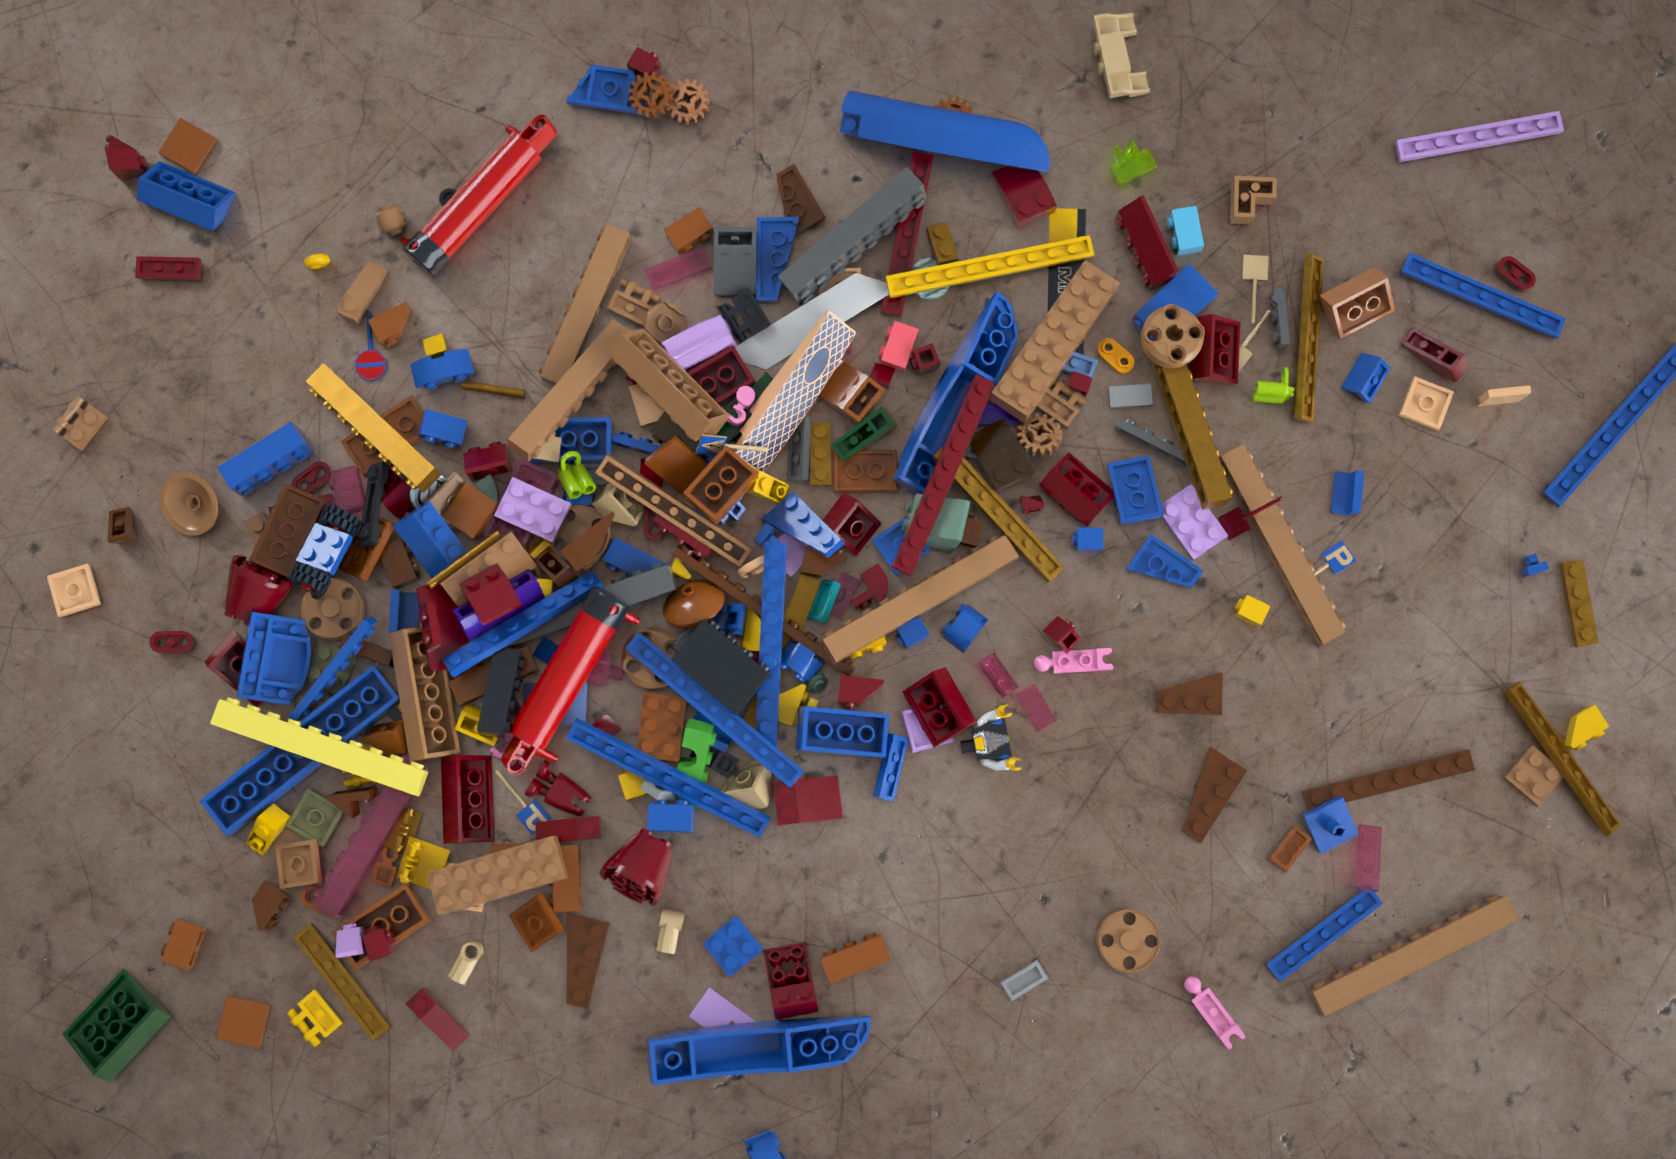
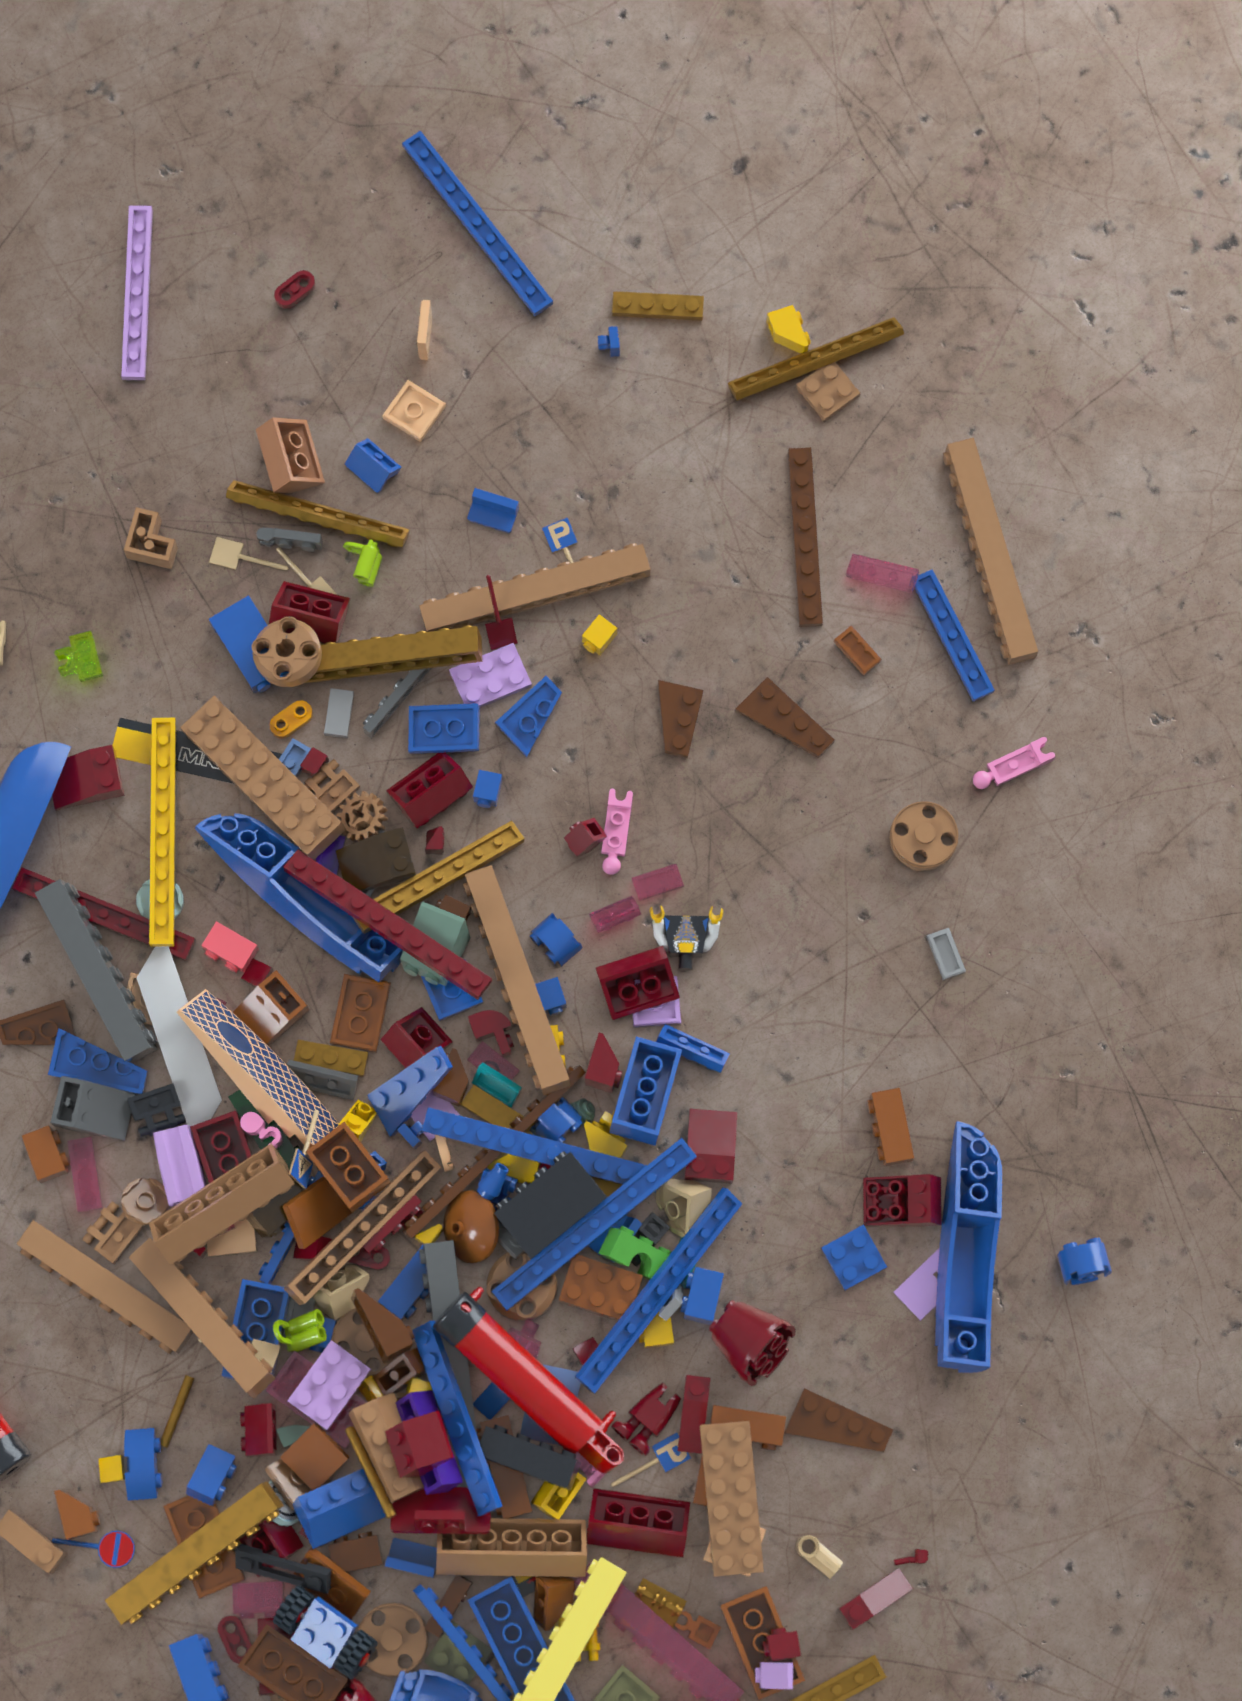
camera: 80 degrees left, 5 degrees down
reddish brown slope [327,786,377,818] -> none
yellow hinge [396,836,451,889] -> none
dark orange tile [509,893,565,952] -> none
tan piece [656,908,685,954] -> none
dark green slope [831,406,898,462] -> none
dark red brick [910,343,940,375] -> none
pearl gold plate [926,222,959,266] -> none
dark red slope [1115,195,1179,291] -> none
medium azure brick [1167,206,1204,256] -> none
blue tile [1302,796,1359,854] -> none
blue plate [1400,253,1566,339] -> none
dark red slope [1401,327,1469,383] -> none
none -> blue cone [477,1163,509,1200]
none -> dark red hand [894,1549,928,1566]

